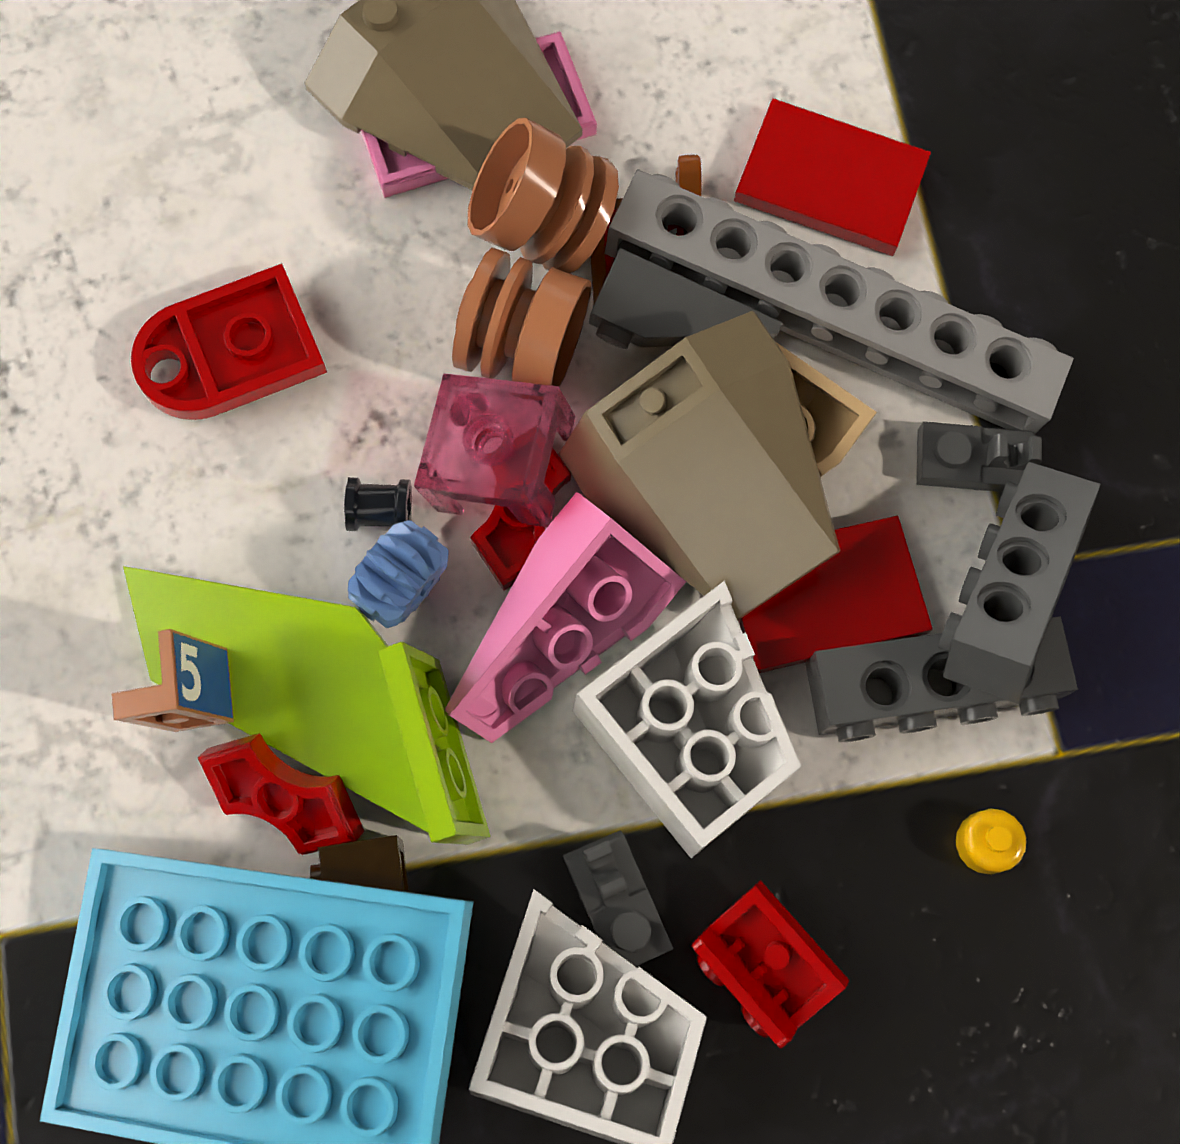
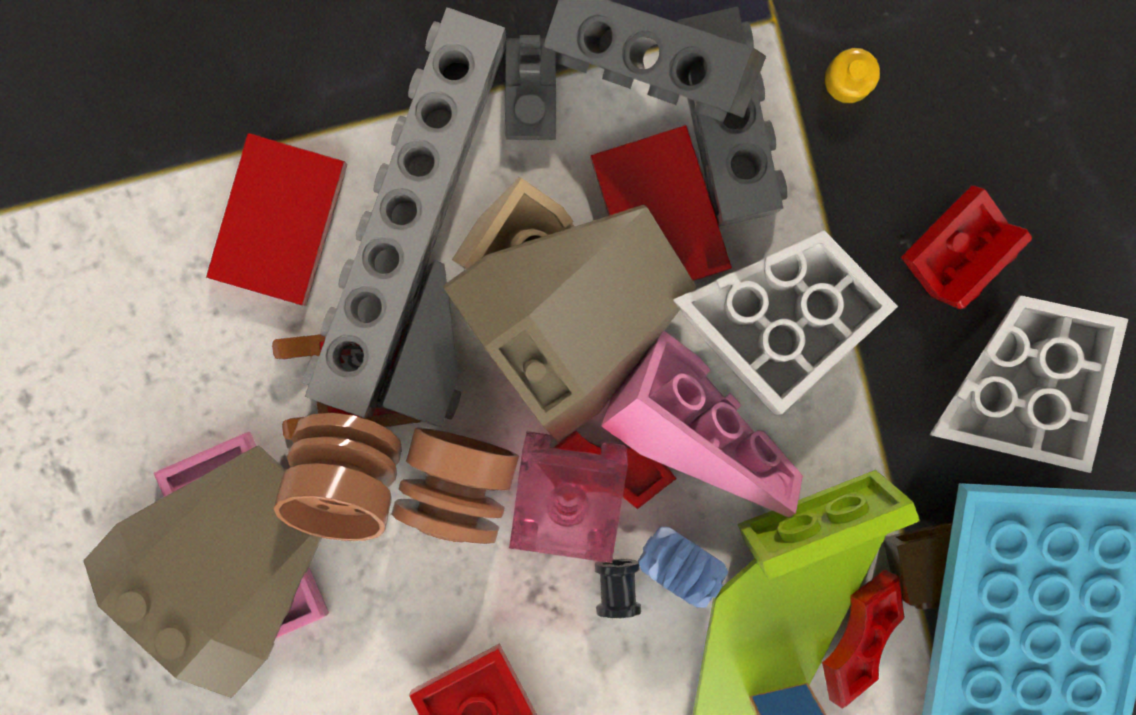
camera: 85 degrees left, 15 degrees up
dark grey plate [563,830,673,966] -> none

